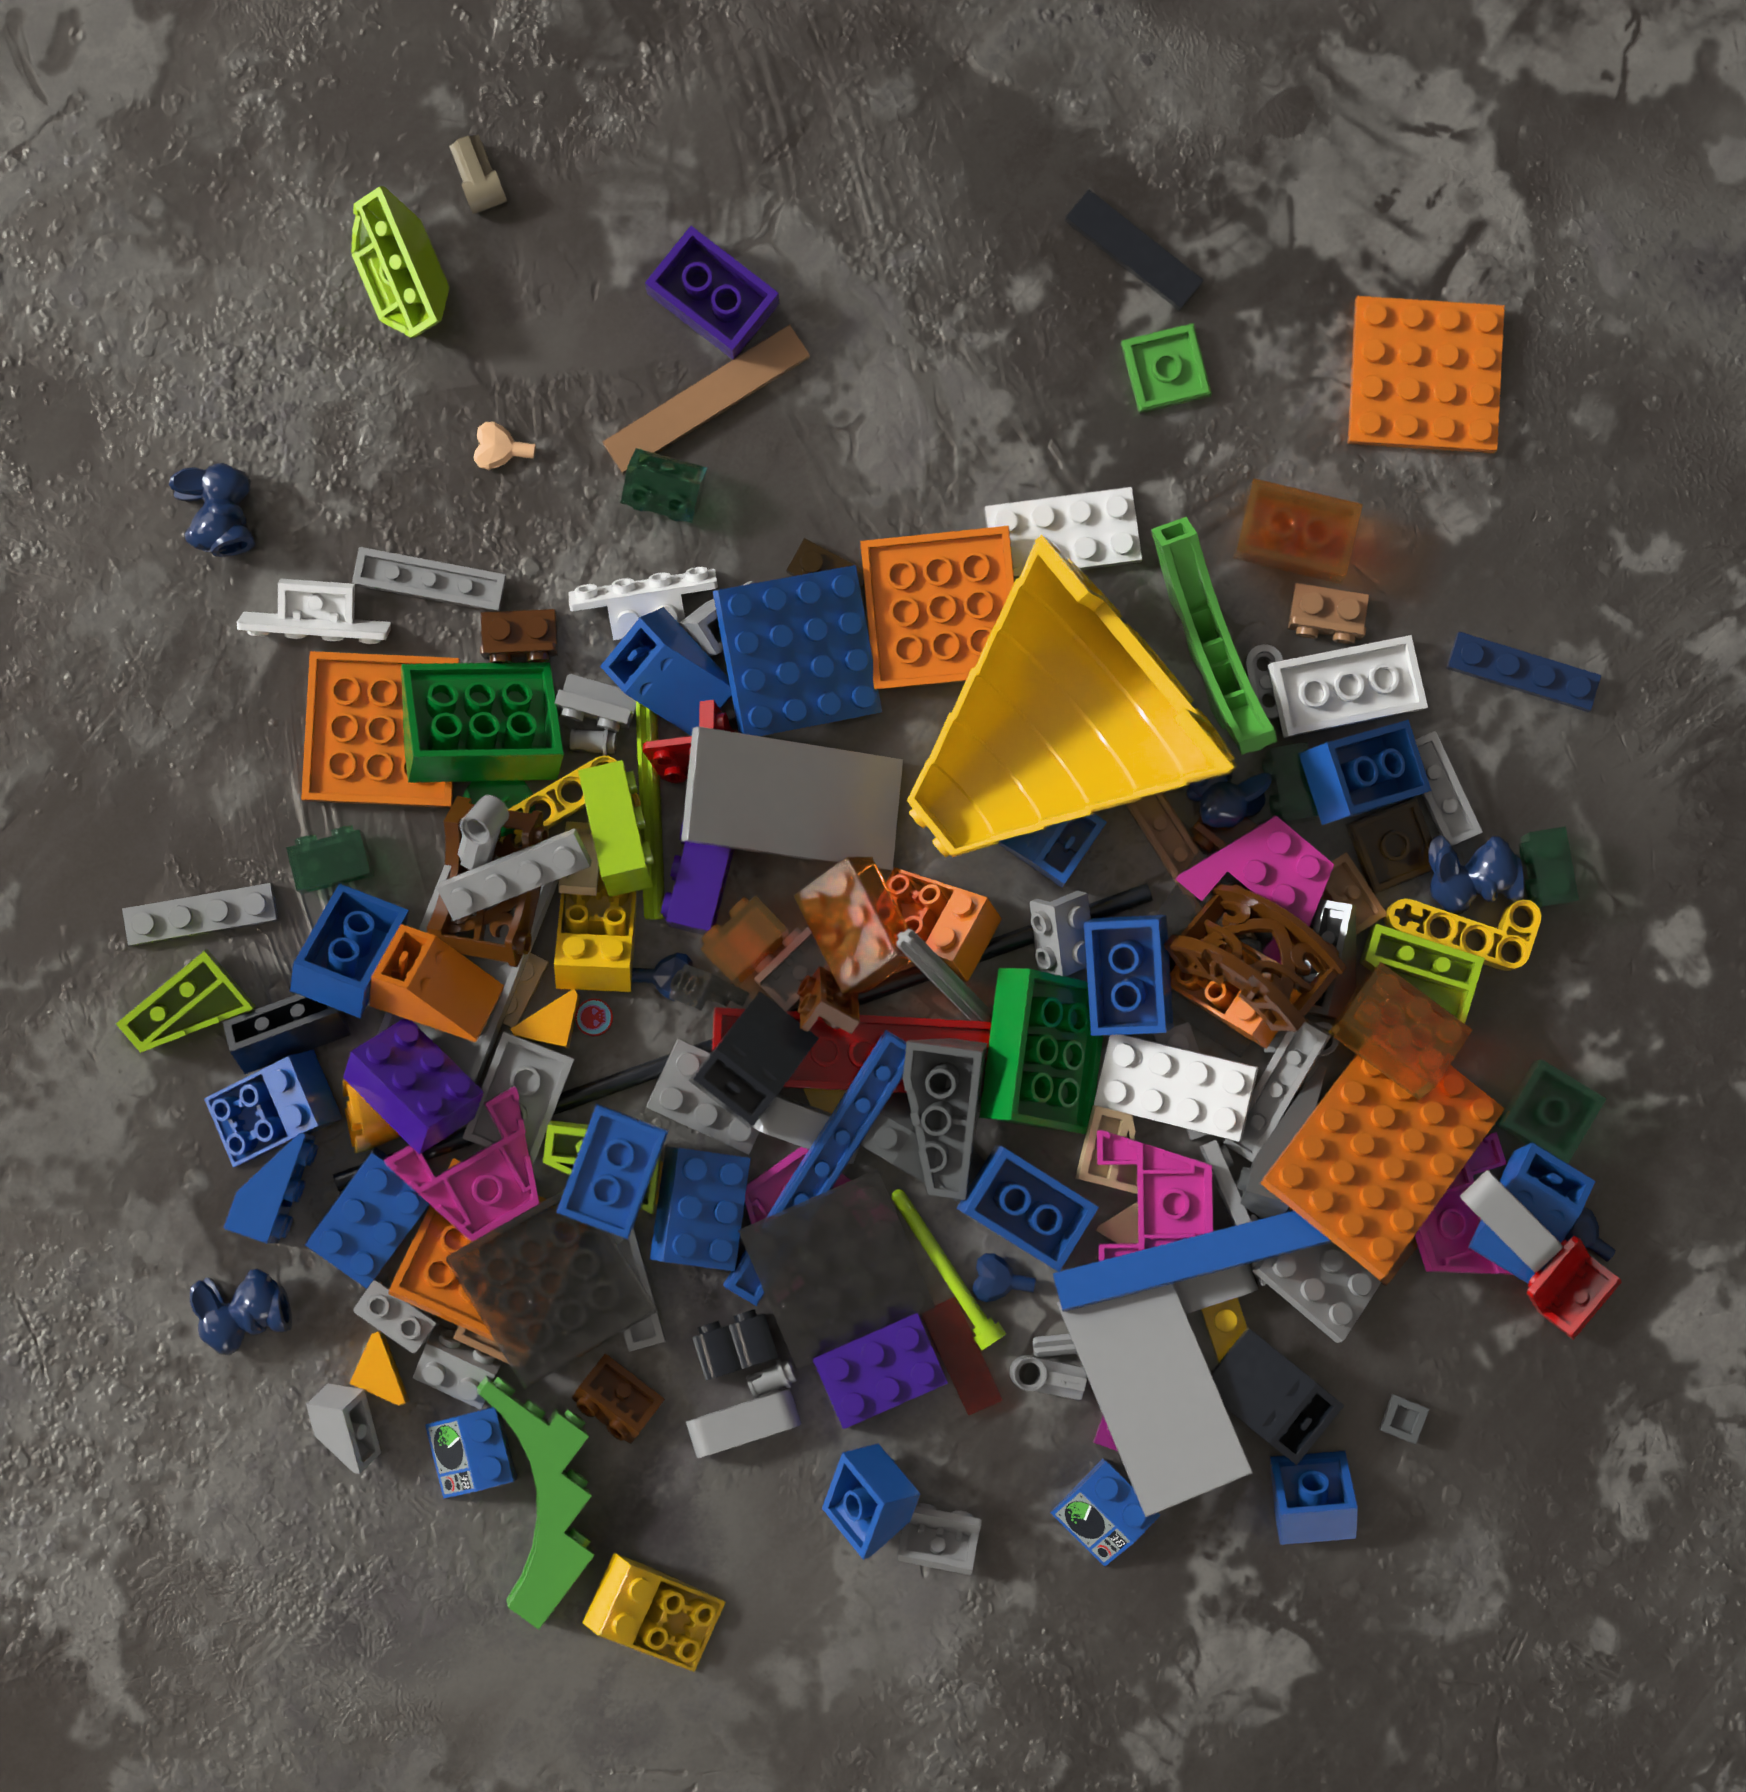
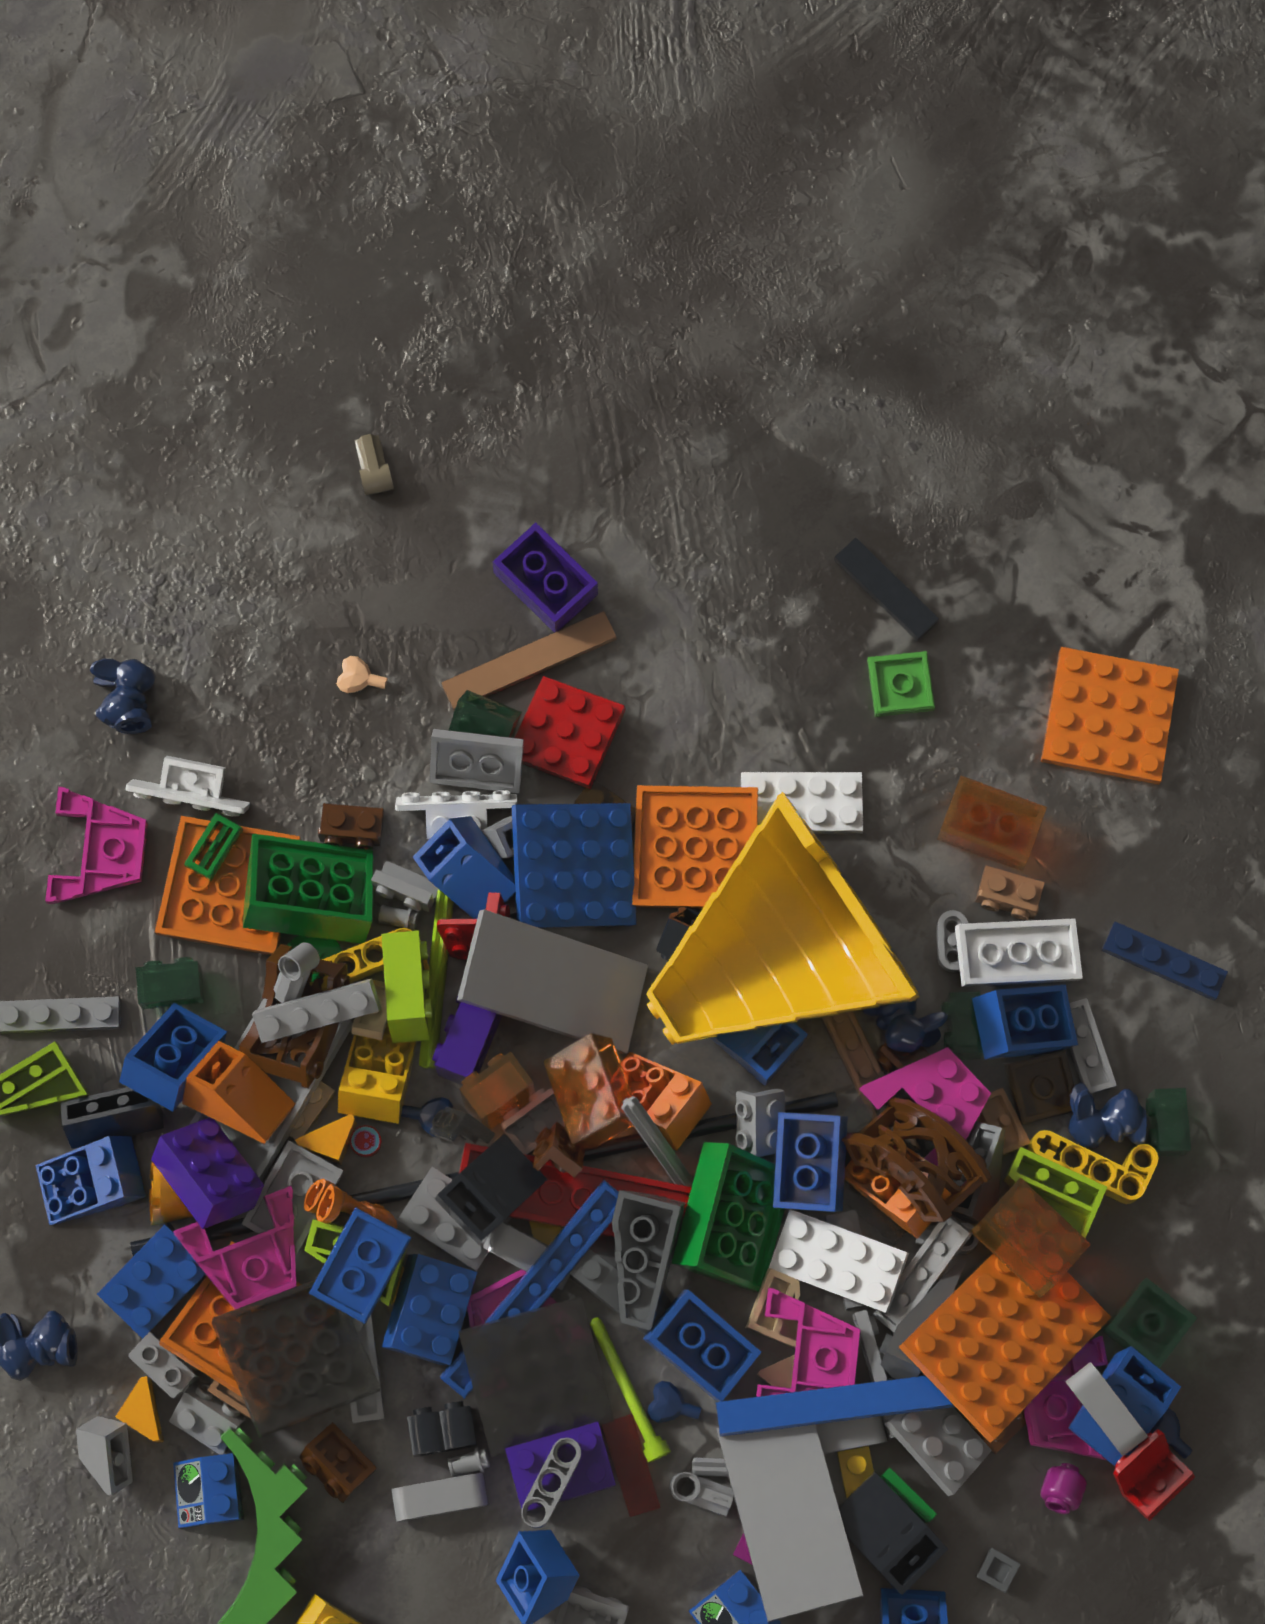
camera: 10 degrees right, 10 degrees down
blue slope [223,1132,318,1243] -> none
lime wedge [351,186,449,338] -> none
light grey plate [352,547,507,612] -> none
bright green arch [1151,517,1277,754] -> none
none -> dark pink wing [45,787,148,904]
none -> green tile [184,813,243,881]
none -> orange piece [304,1178,397,1229]
none -> light grey plate [430,729,524,793]
none -> red plate [515,676,626,789]
none -> light grey beam [521,1438,581,1528]
none -> black brick [656,906,700,961]
none -> green tile [880,1468,937,1523]
none -> magenta head [1041,1463,1087,1514]

